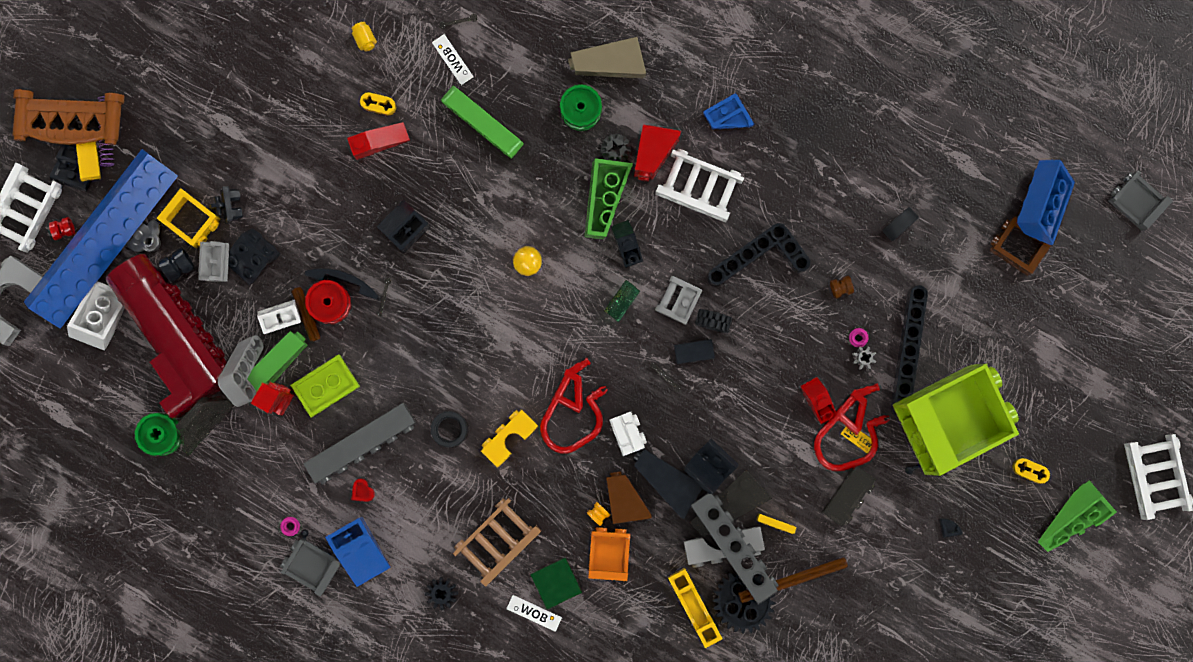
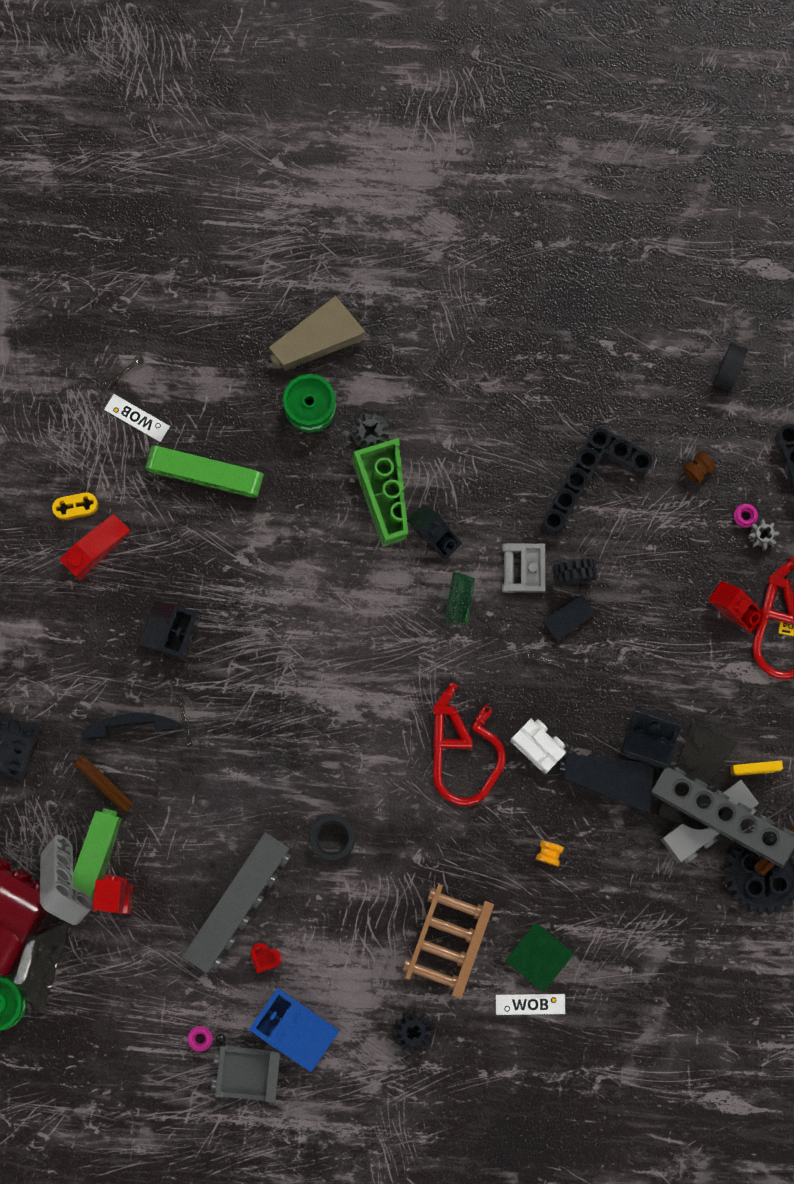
camera: 25 degrees left, 5 degrees down
white brick [257,300,301,334] -> none
lime tile [290,354,360,418] -> none
red wheel [305,280,351,324] -> none
yellow brick [351,22,377,52] -> none
yellow arch [481,410,539,467] -> none
yellow hair [513,246,542,276] -> none
orange panel [588,527,630,581] -> none
reddish brown slope [606,471,652,524] -> none
red slope [634,125,681,181] -> none
white fence [655,149,744,223] -> none
yellow arch [668,568,722,648] -> none
blue wing [703,93,754,129] -> none

